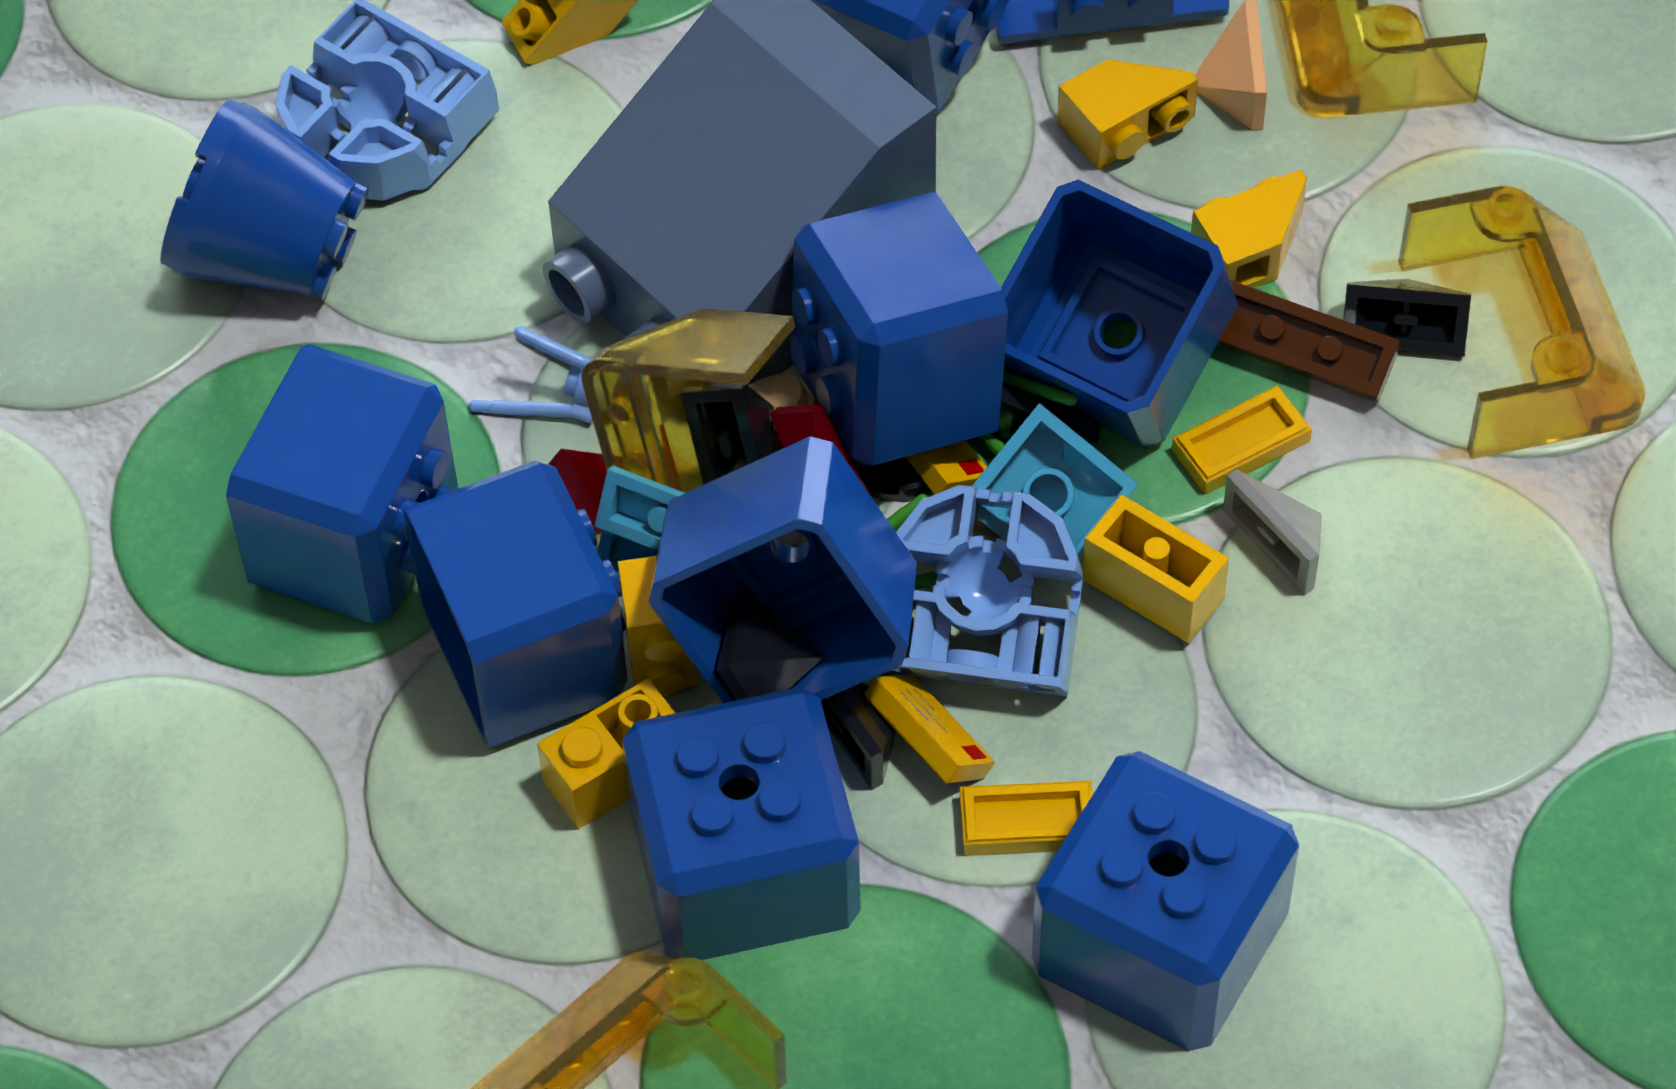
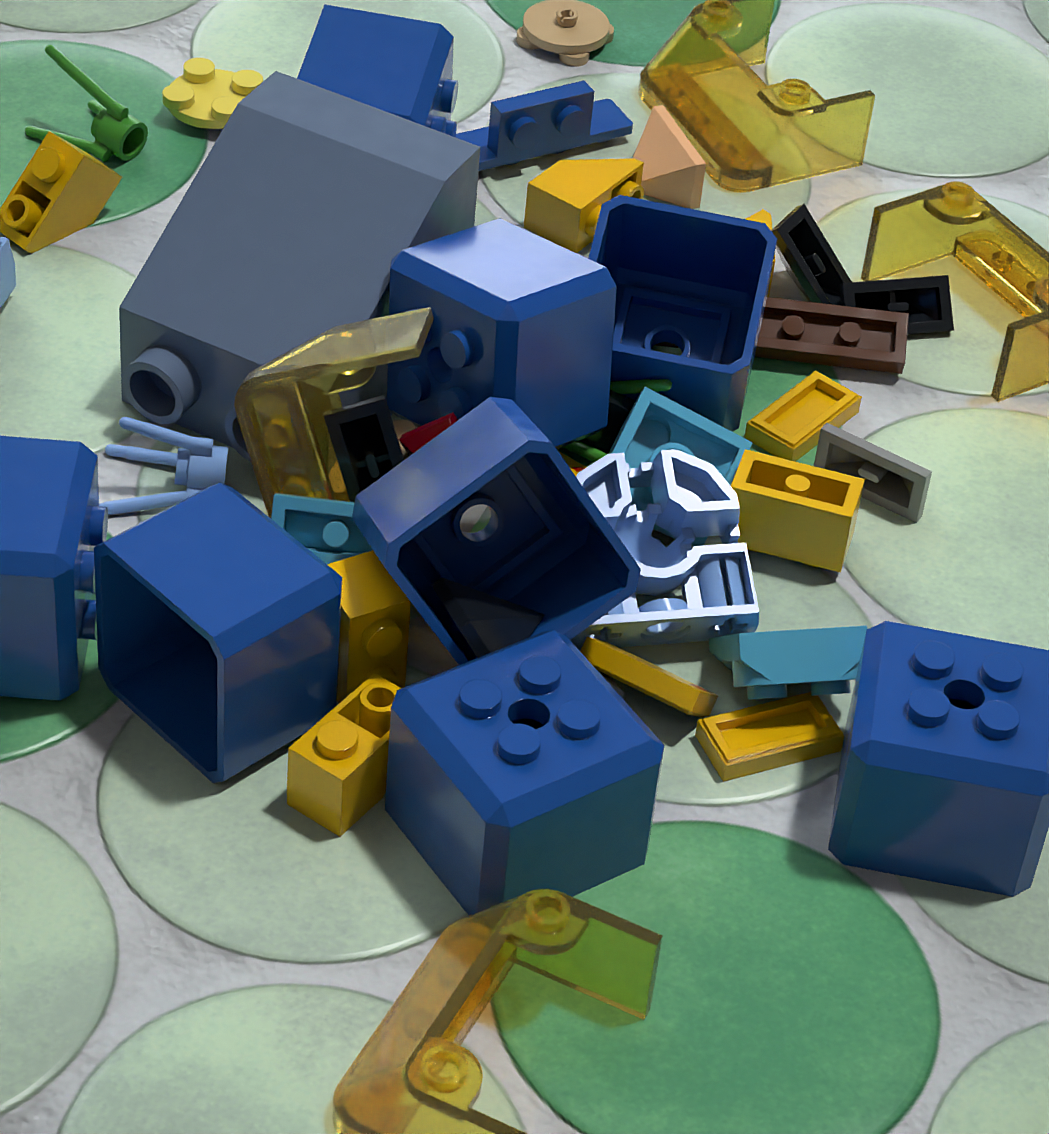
camera: 25 degrees left, 15 degrees down
none -> medium azure slope [708,625,867,700]
none -> black slope [771,204,852,306]

